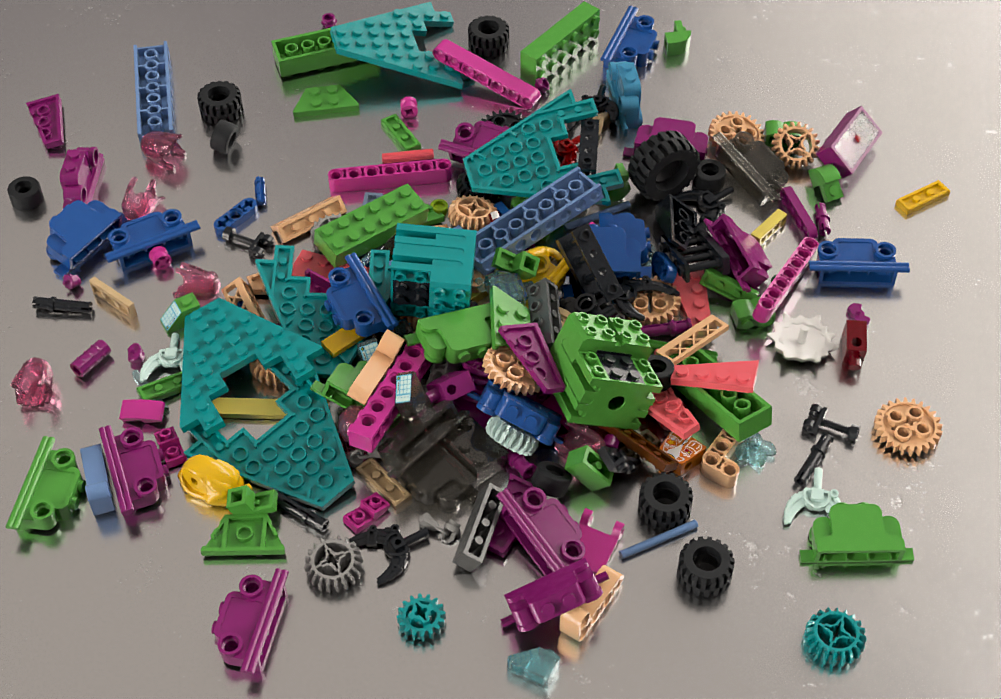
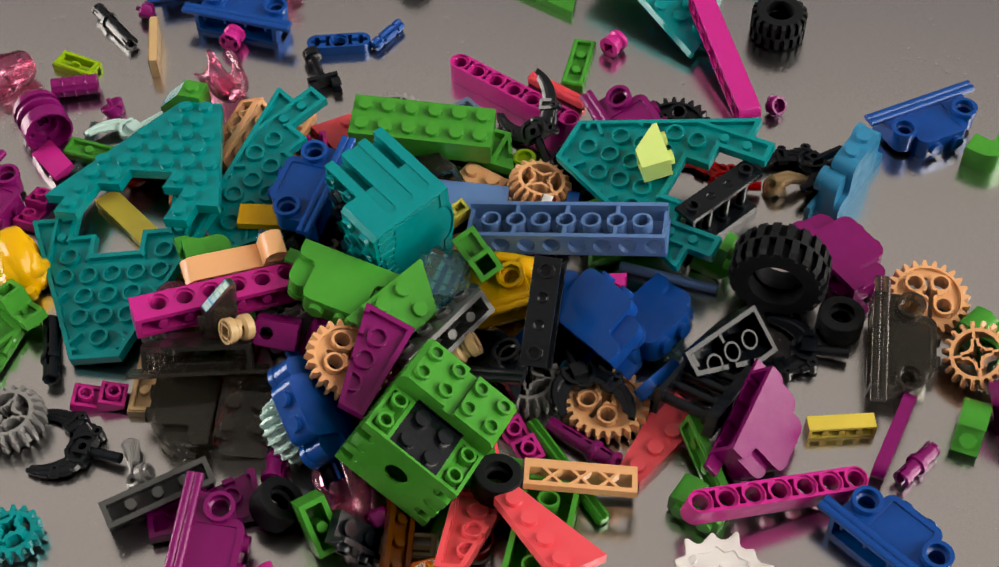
camera: 45 degrees right, 0 degrees up
light nougat fence [270,195,347,243] -> none
bright green brick [520,1,600,85] -> none
none -> magenta wheel [12,90,73,150]
none -> lime tile [52,50,103,76]
none -> tan wheel [218,313,256,345]
none -> black bar [496,68,562,163]
none -> yellowish green slope [635,123,675,183]

